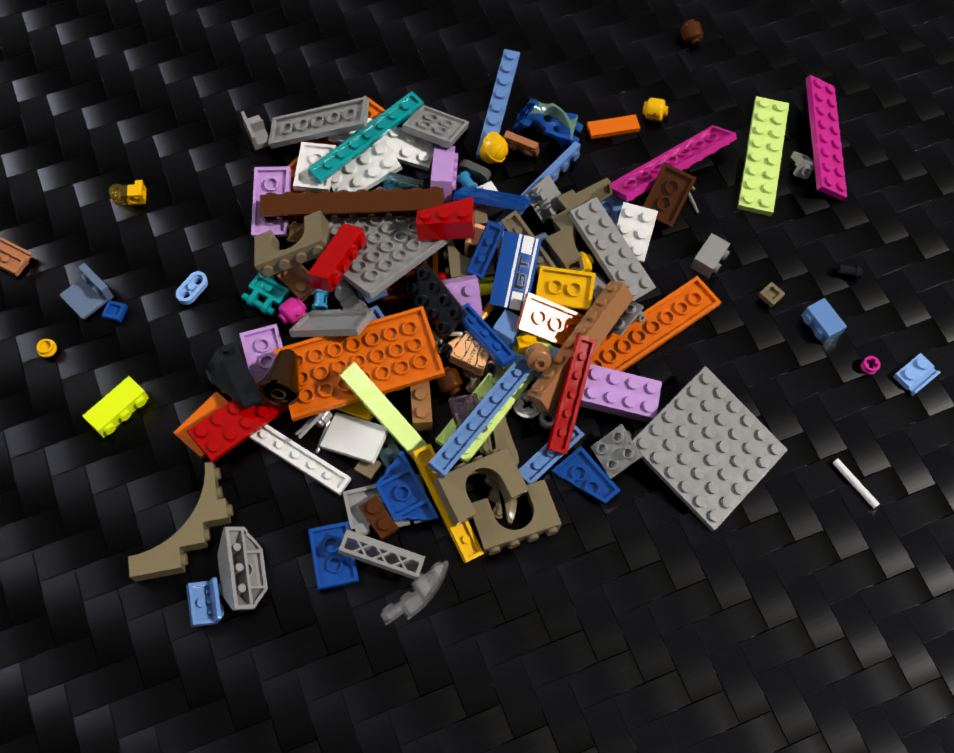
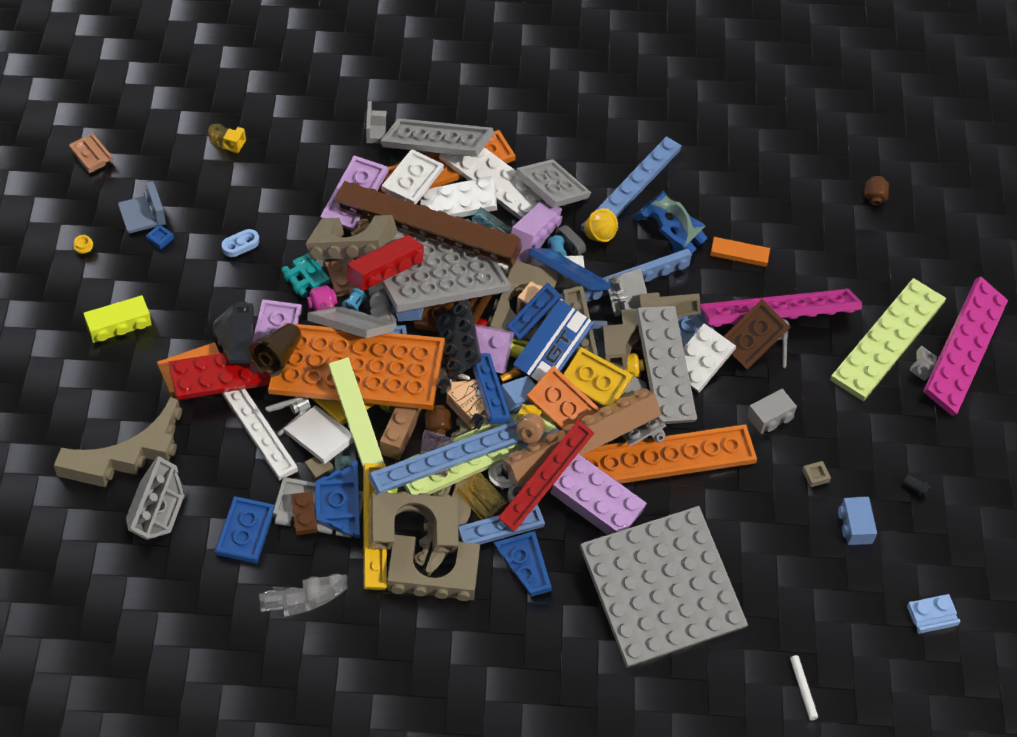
camera: 25 degrees right, 10 degrees down
medium blue bracket [186,577,224,627] -> none
teal plate [308,91,424,184] -> none
light grey fence [338,529,425,580] -> none
red wedge [416,197,475,241] -> none
nougat plate [504,130,539,157] -> none
light grey hinge [590,424,643,479] -> none
yellow head [643,98,668,121] -> none
dark pink bush [860,356,881,375] -> none
none -> clear yellow plate [456,472,508,520]

